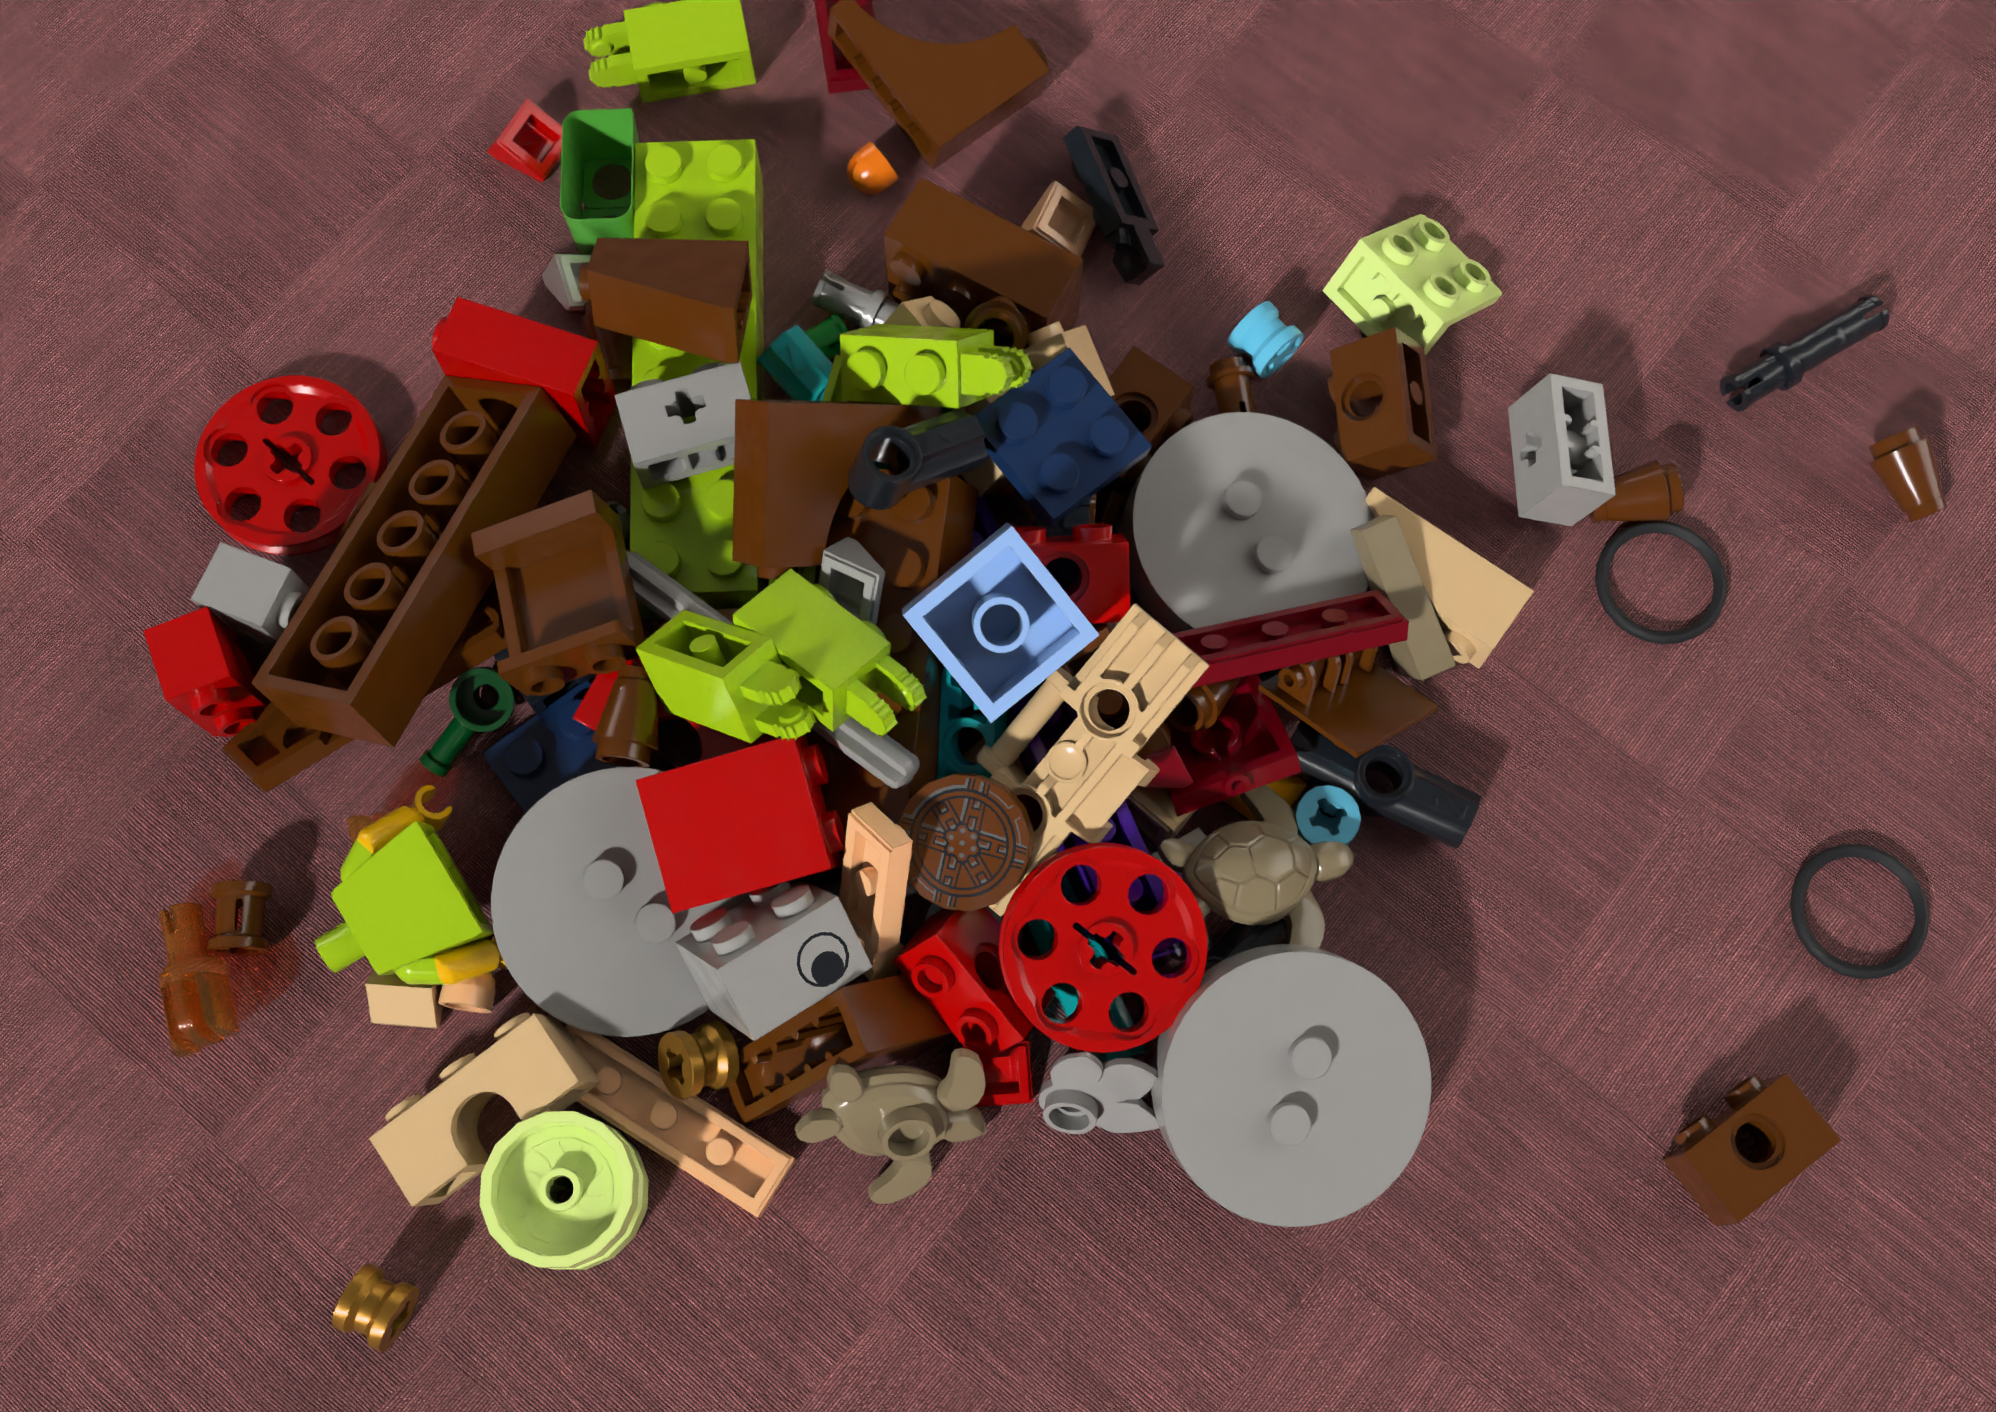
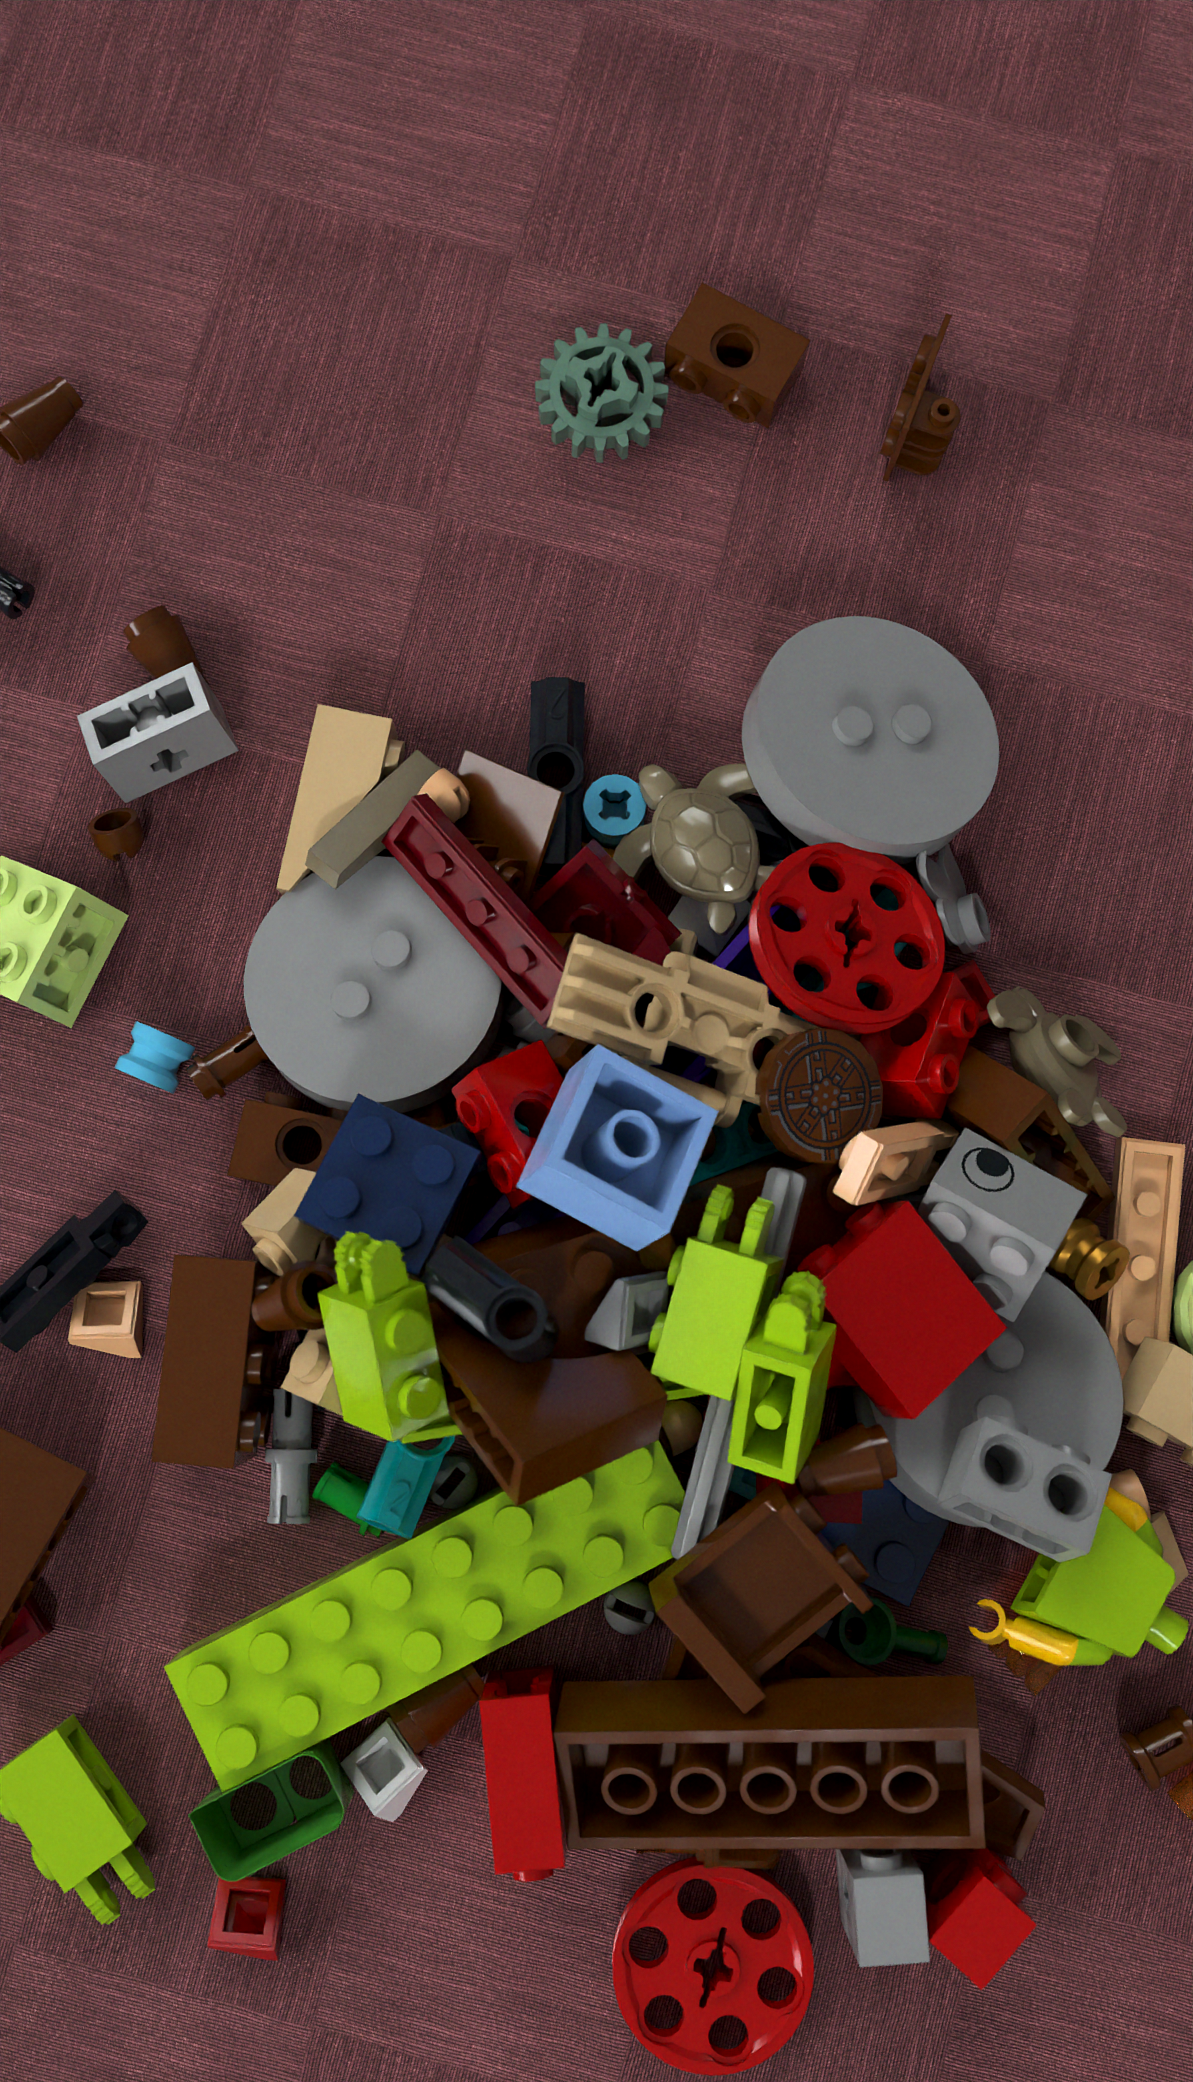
camera: 120 degrees left, 10 degrees up
reddish brown slope [579,238,752,363] -> none
light grey brick [615,361,751,489] -> none
orange hinge [847,141,898,195] -> none
reddish brown brick [1328,327,1438,480] -> none
black tyre [1595,520,1727,644] -> none
black tyre [1790,844,1929,979] -> none
none -> reddish brown hinge [88,808,144,862]
none -> light nougat hinge [417,768,470,823]
none -> sand green gear [535,323,669,463]
none -> reddish brown hinge [879,313,961,482]
none -> light grey brick [936,1415,1112,1562]

